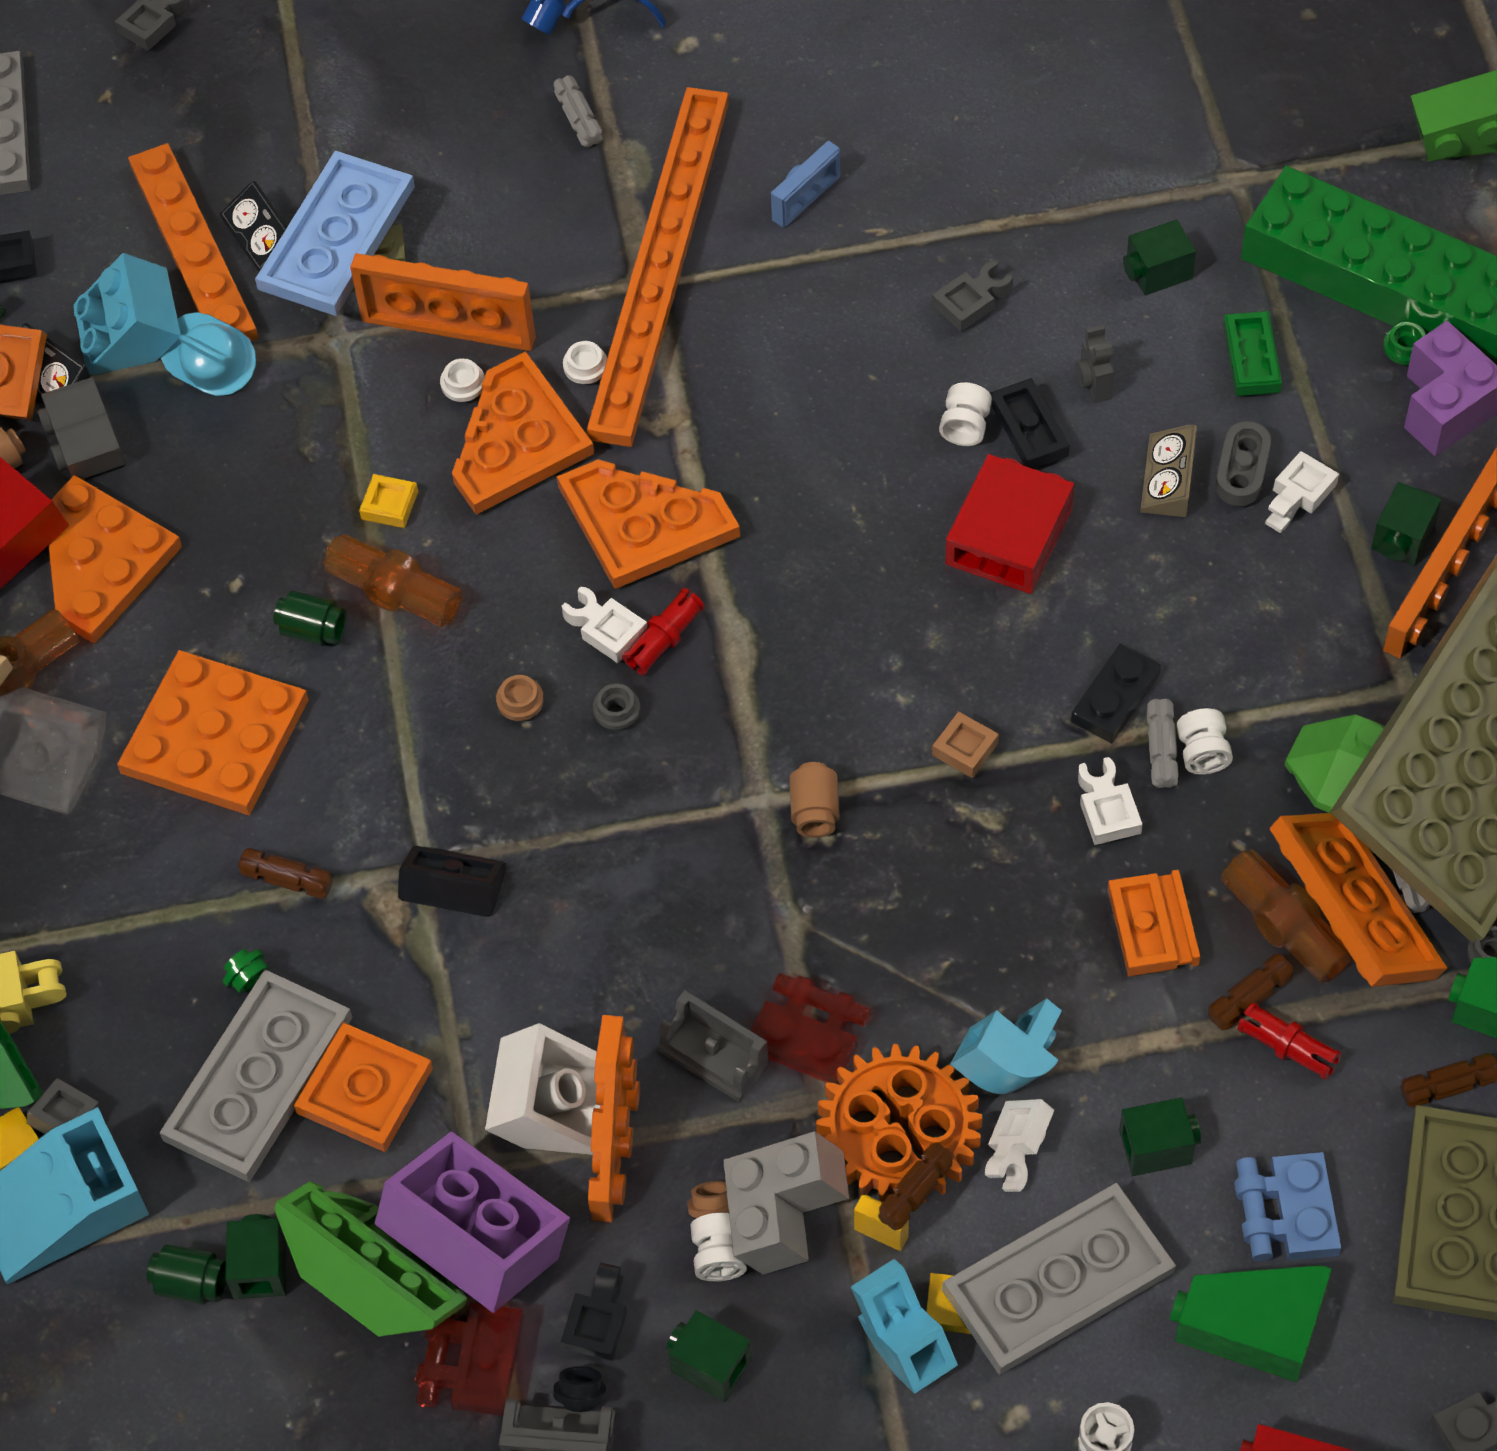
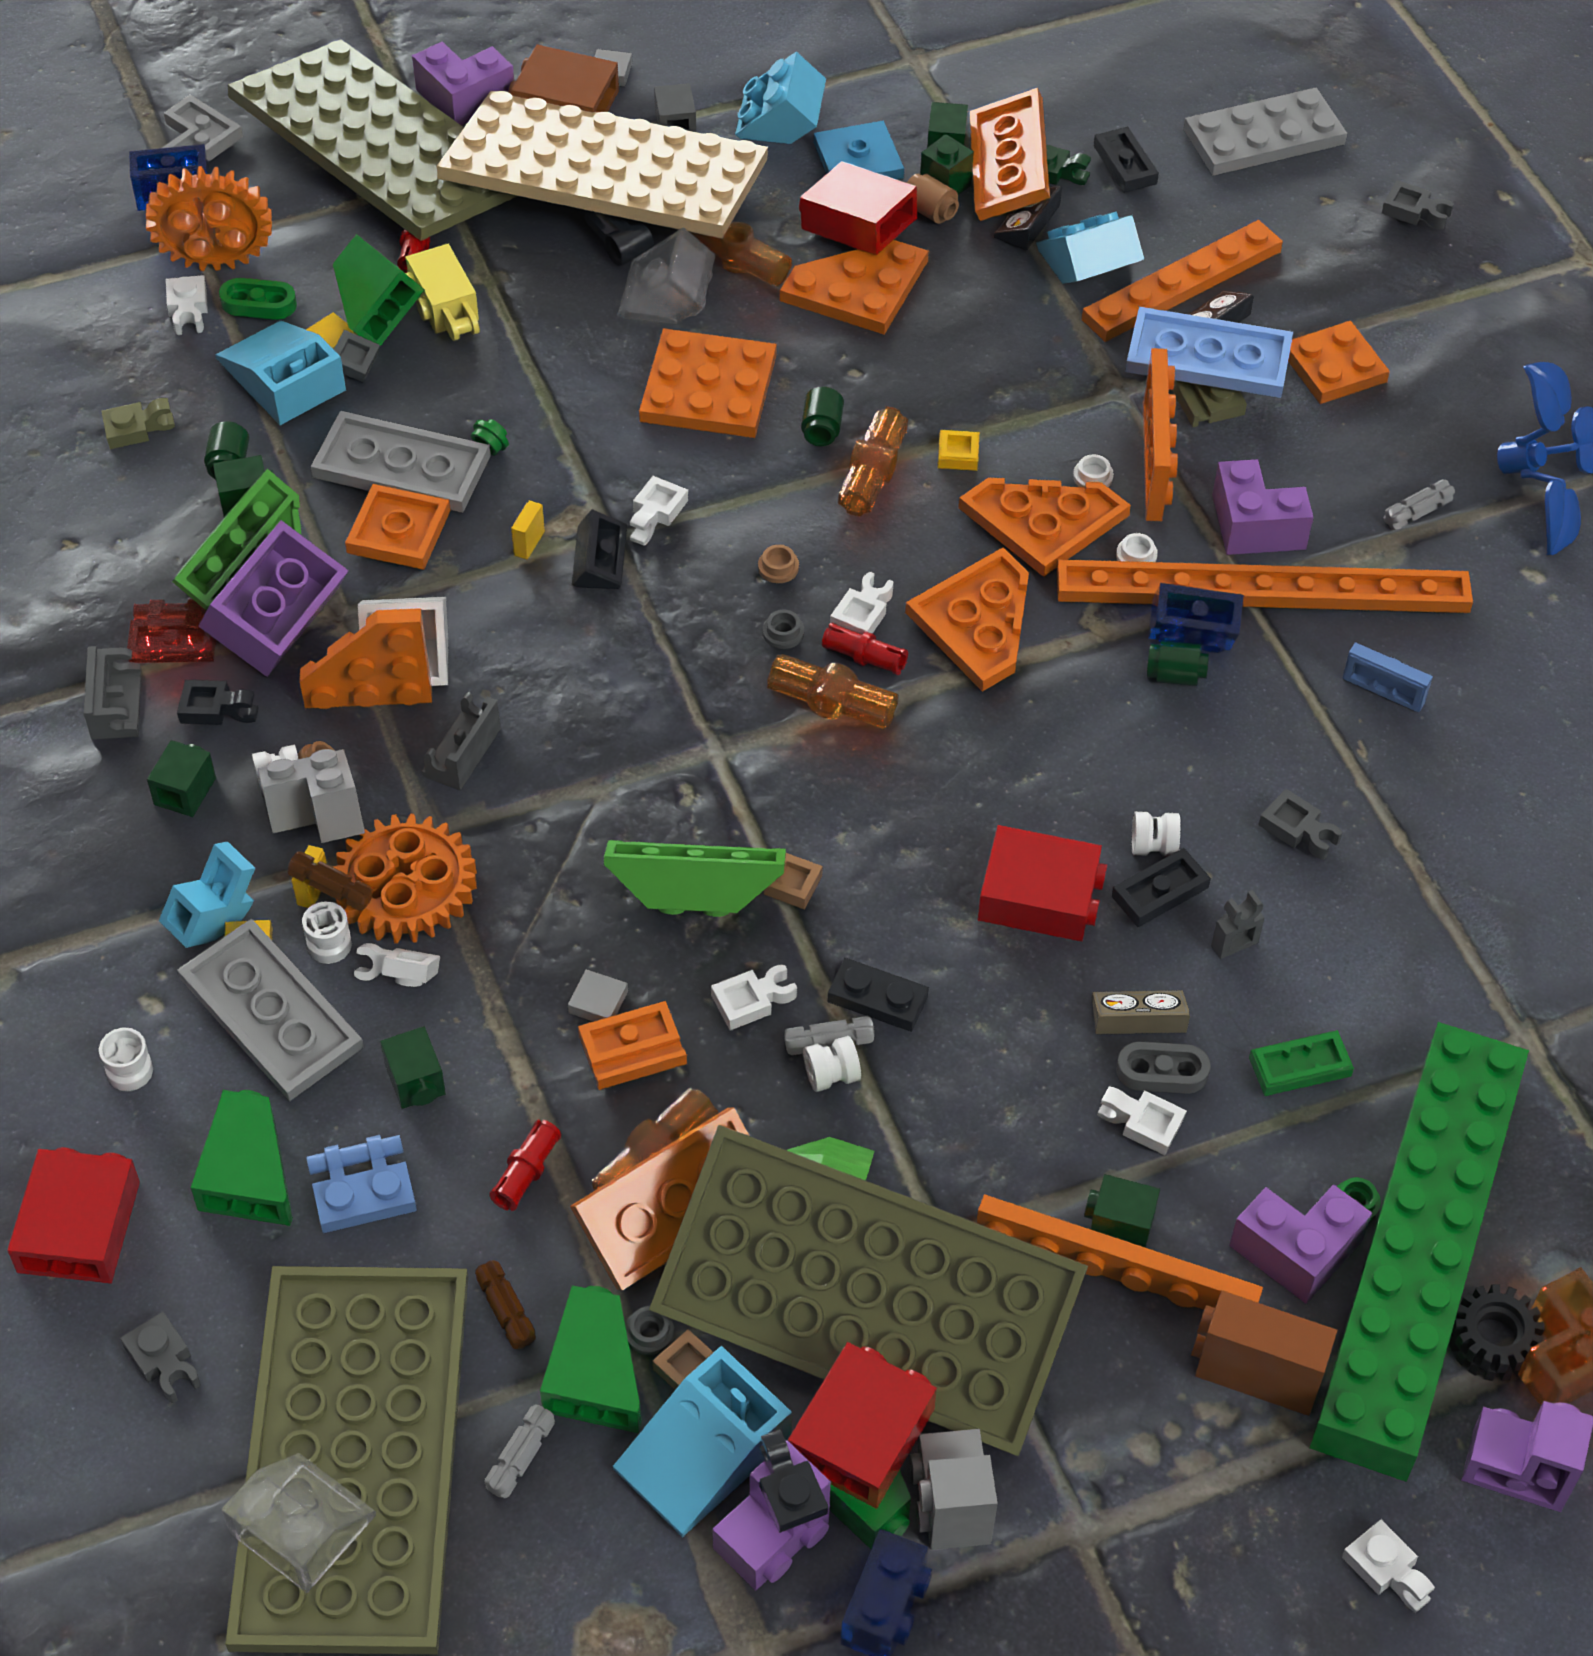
camera: 75 degrees right, 5 degrees down
dark grey brick [37,377,125,479] -> none
medium azure piece [161,312,256,396] -> none
reddish brown axle [238,848,333,898] -> none
black plate [553,1366,606,1412] -> none
clear red plate [751,973,872,1085] -> none
medium nougat brick [789,762,840,838] -> none
medium azure brick [950,998,1062,1094] -> none
dark green brick [1123,219,1196,295] -> none
reddish brown axle [1208,954,1294,1030] -> none
none -> olive plate [101,398,175,449]
none -> white wheel [302,901,352,964]
none -> yellow tile [511,500,545,560]
none -> light grey tile [568,969,628,1022]
none -> bright green wedge [604,840,786,917]
none -> white plate [630,476,688,546]
none -> clear orange piece [767,654,899,729]
none -> dark green brick [1147,641,1209,686]
none -> clear blue brick [1148,583,1244,653]
none -> medium lavender brick [1212,459,1313,555]
none -> orange plate [1288,321,1390,404]

